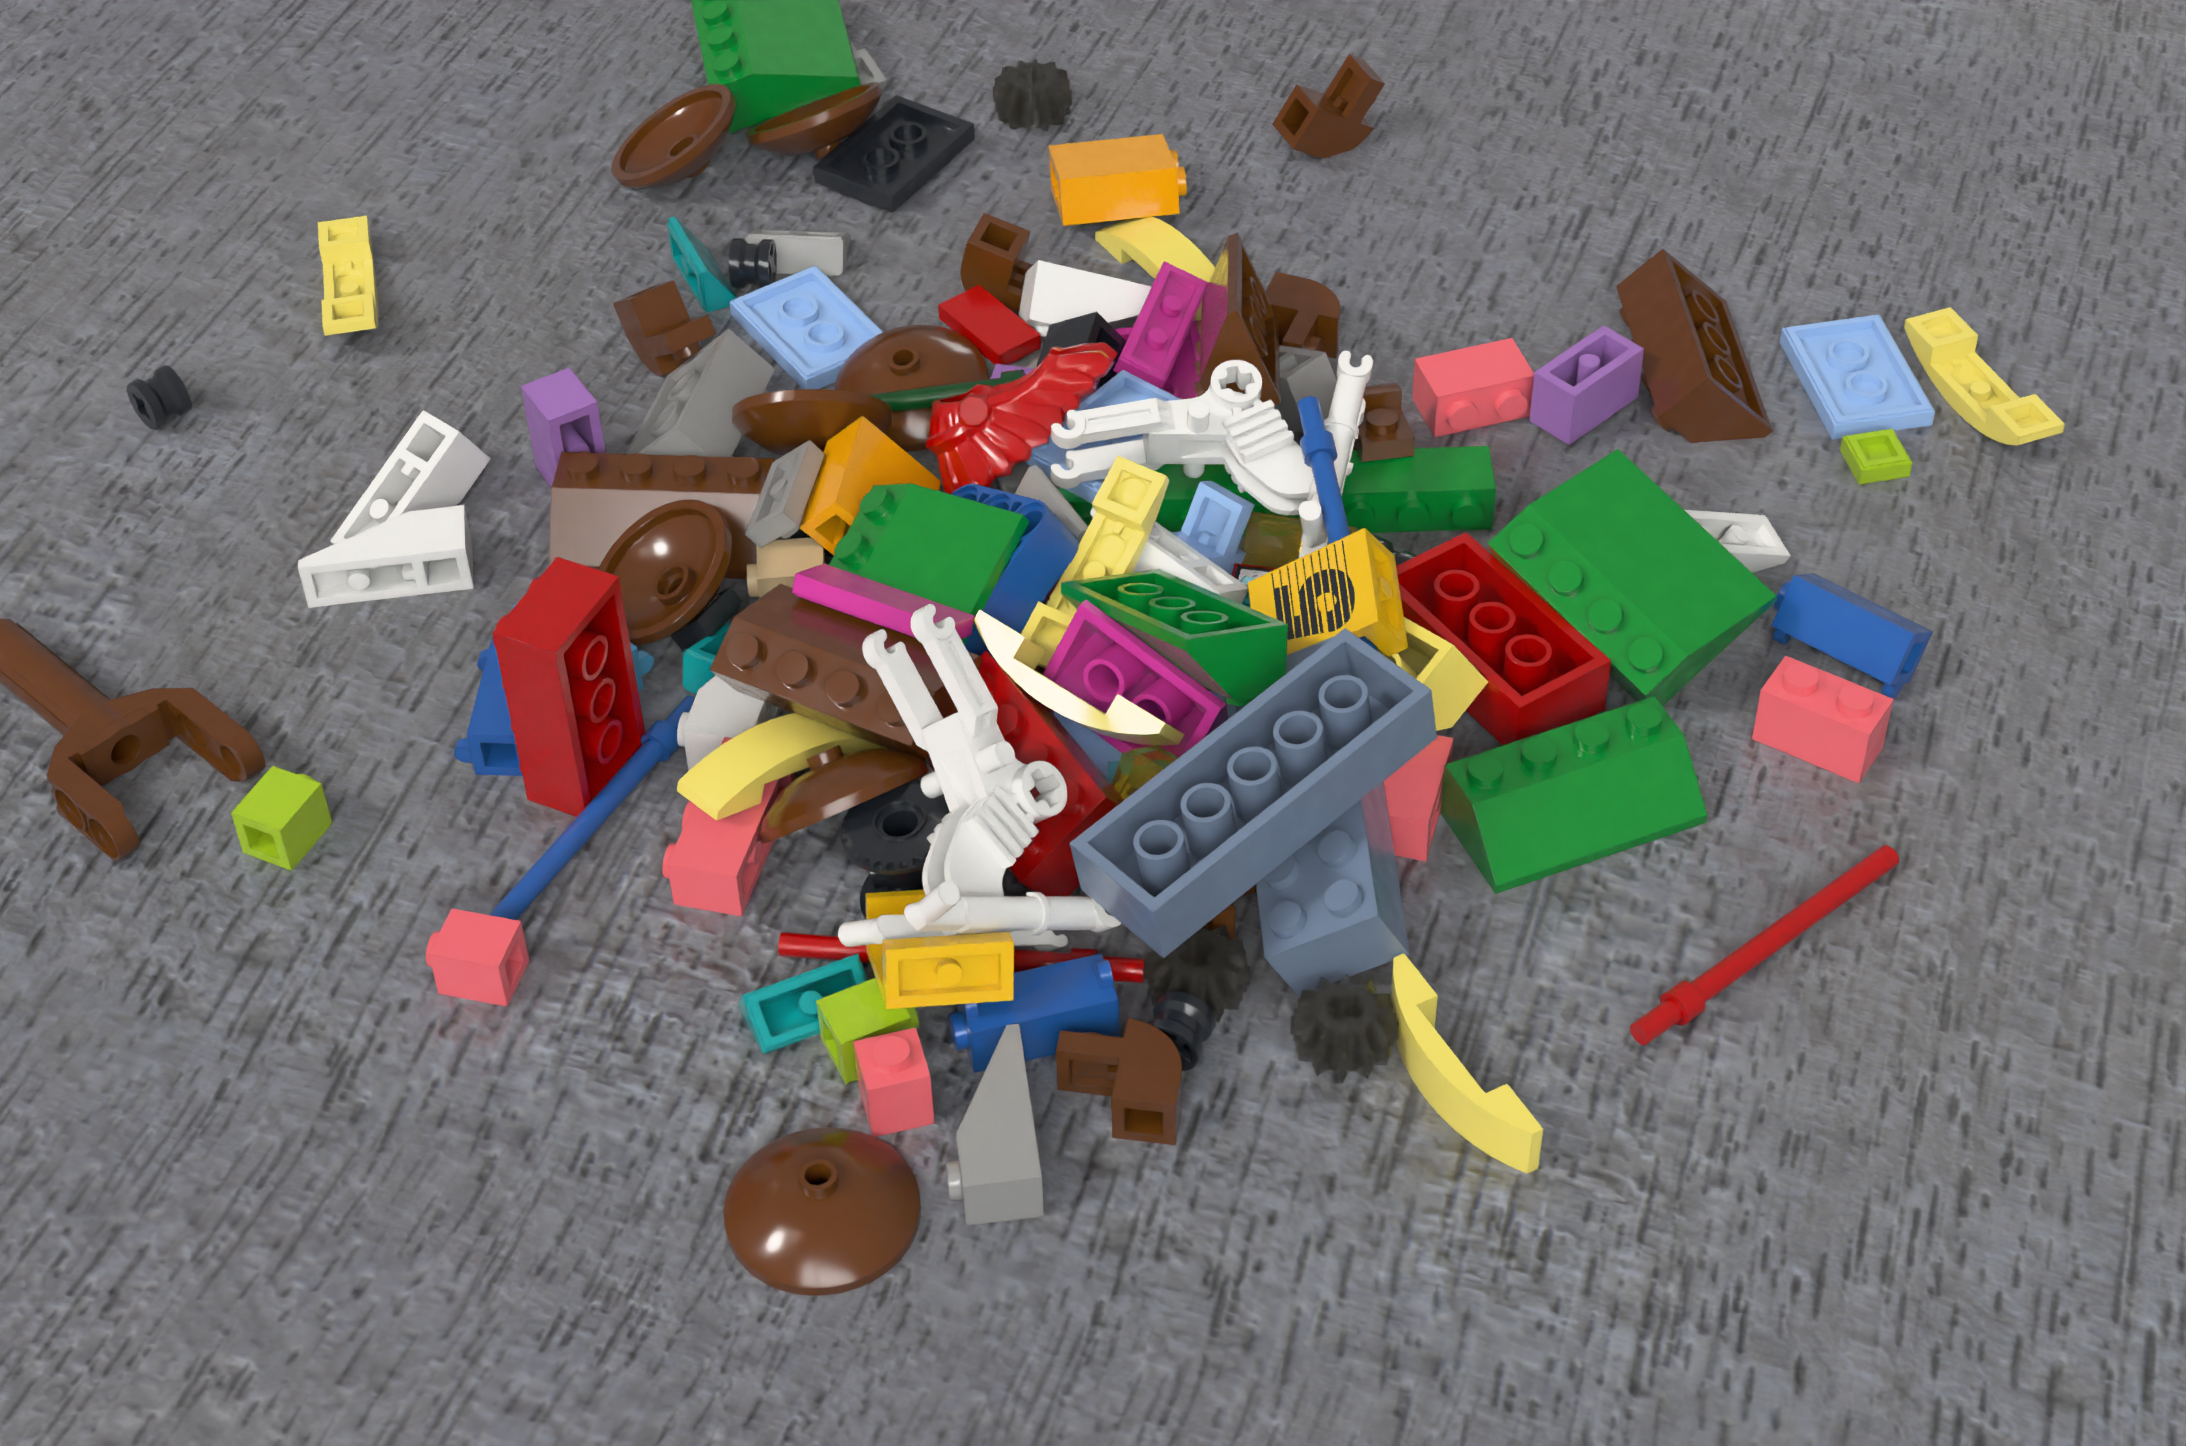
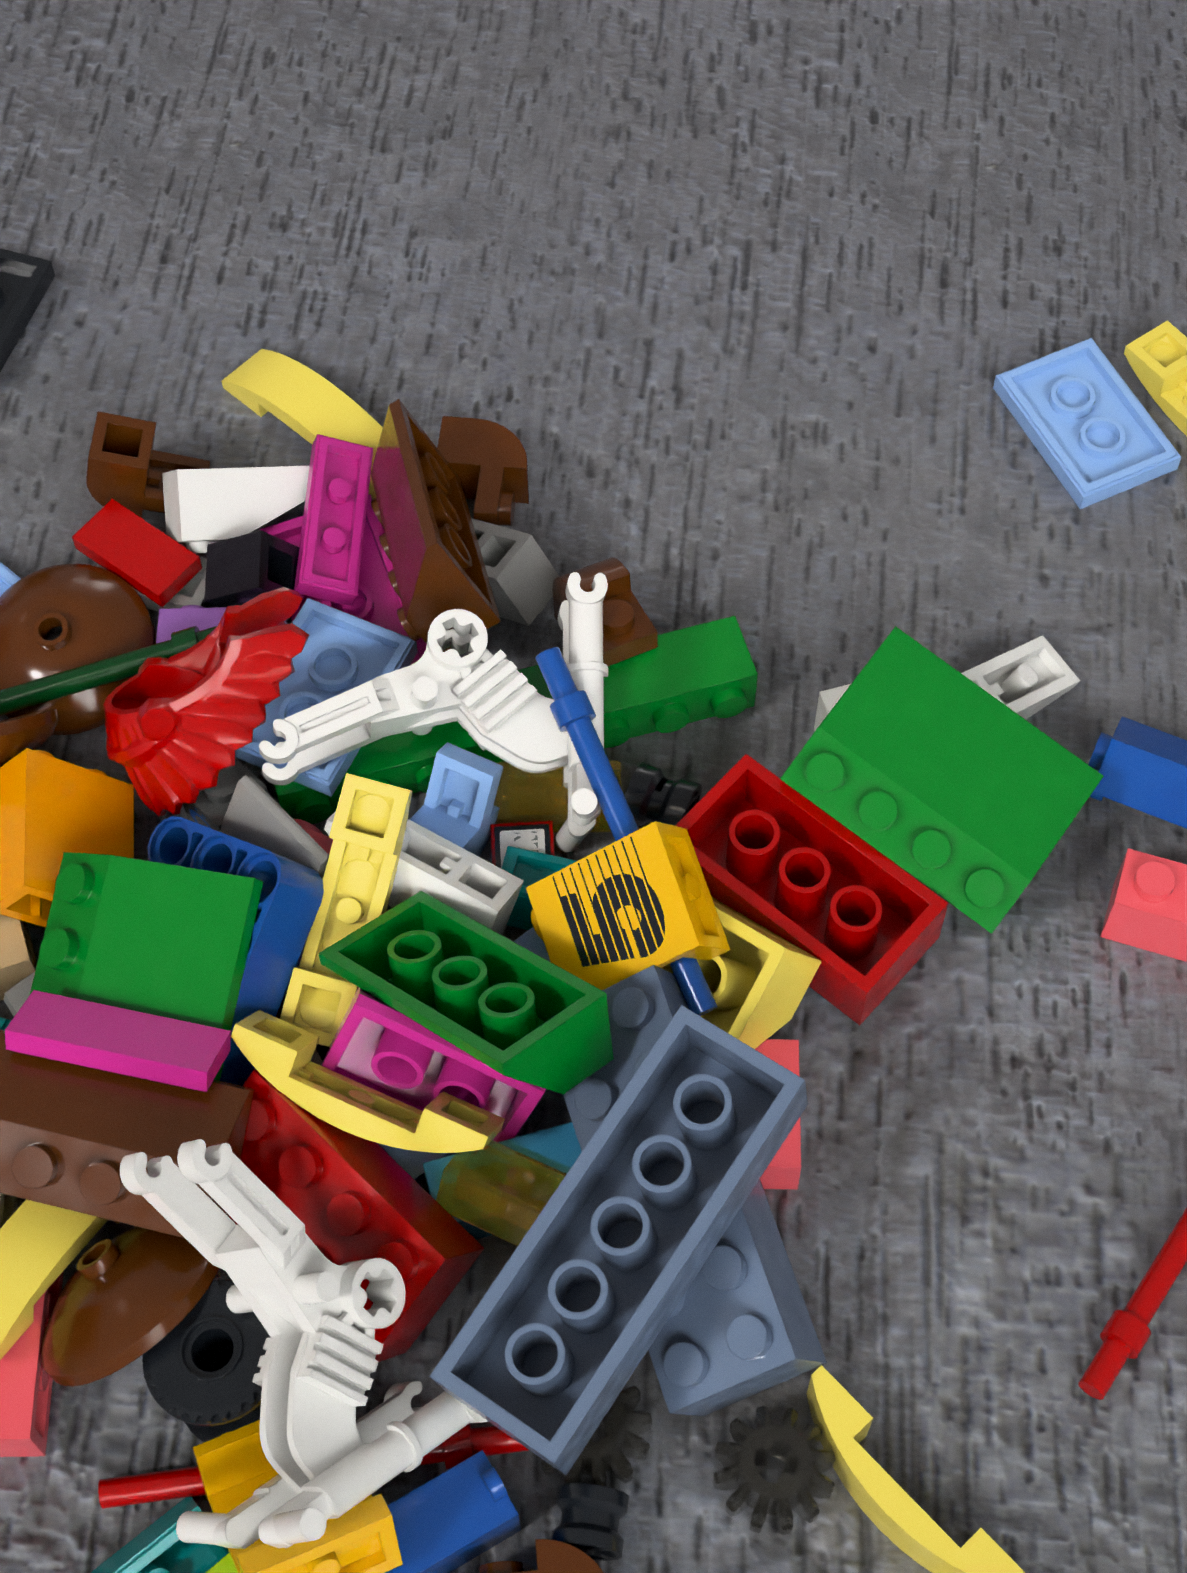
camera: 15 degrees left, 15 degrees up
clear smoke gear [993,58,1073,133] -> none
light orange brick [1048,134,1187,226] -> none
reddish brown brick [1272,54,1385,158] -> none
coral brick [1412,338,1534,437] -> none
green slope [1441,696,1707,894] -> none
medium lavender brick [1529,325,1644,445] -> none
reddish brown slope [1616,249,1773,443] -> none
lime tile [1840,429,1913,485] -> none

